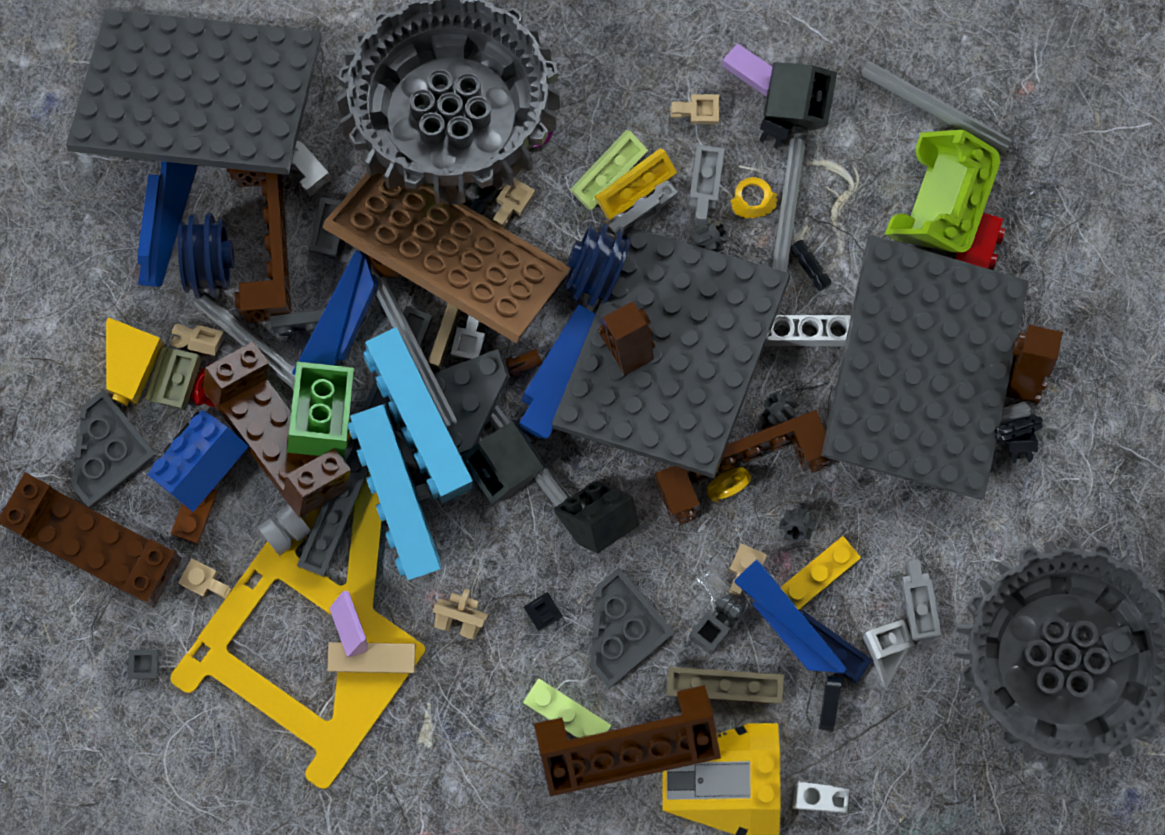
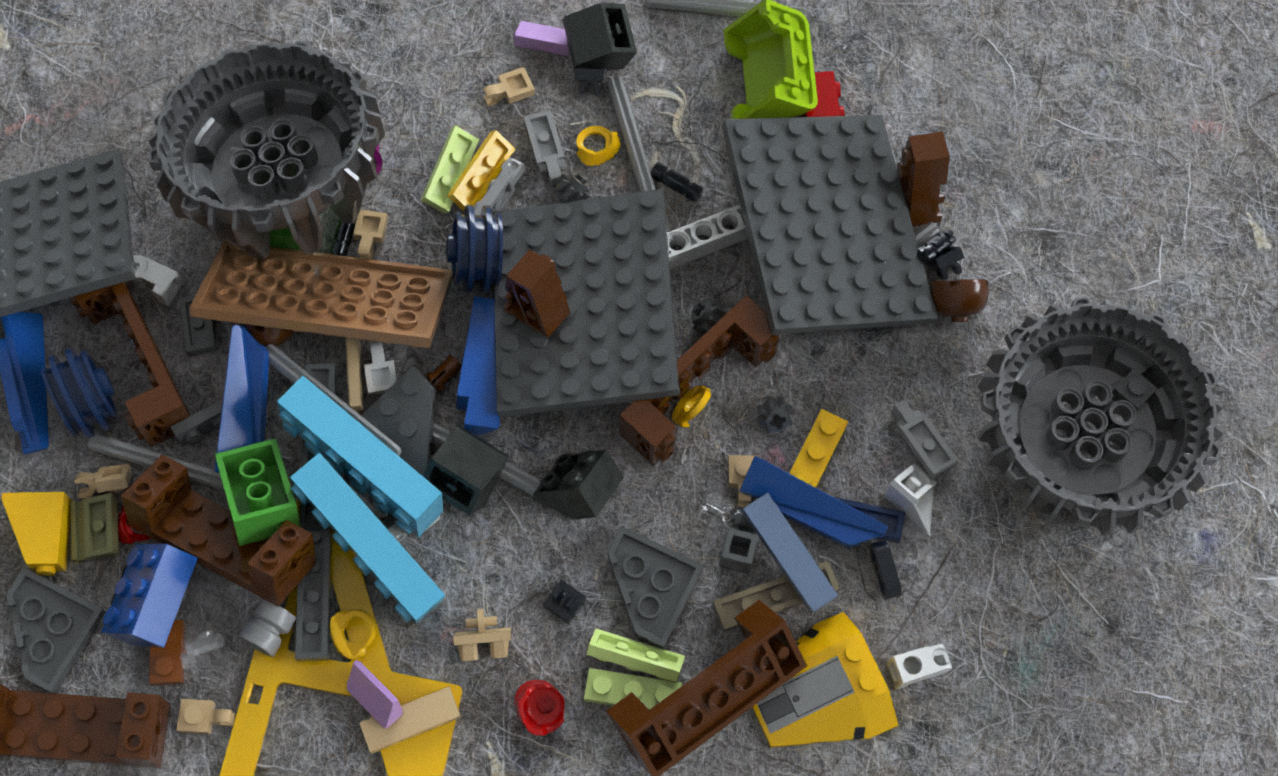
camera: 30 degrees left, 10 degrees down
none -> clear bracket [179,629,226,676]
none -> yellow piece [329,609,376,659]
none -> red hair [513,679,565,736]
none -> yellowish green plate [586,629,685,682]
none -> sand blue tile [741,493,838,614]
none -> reddish brown cylinder [930,279,989,322]

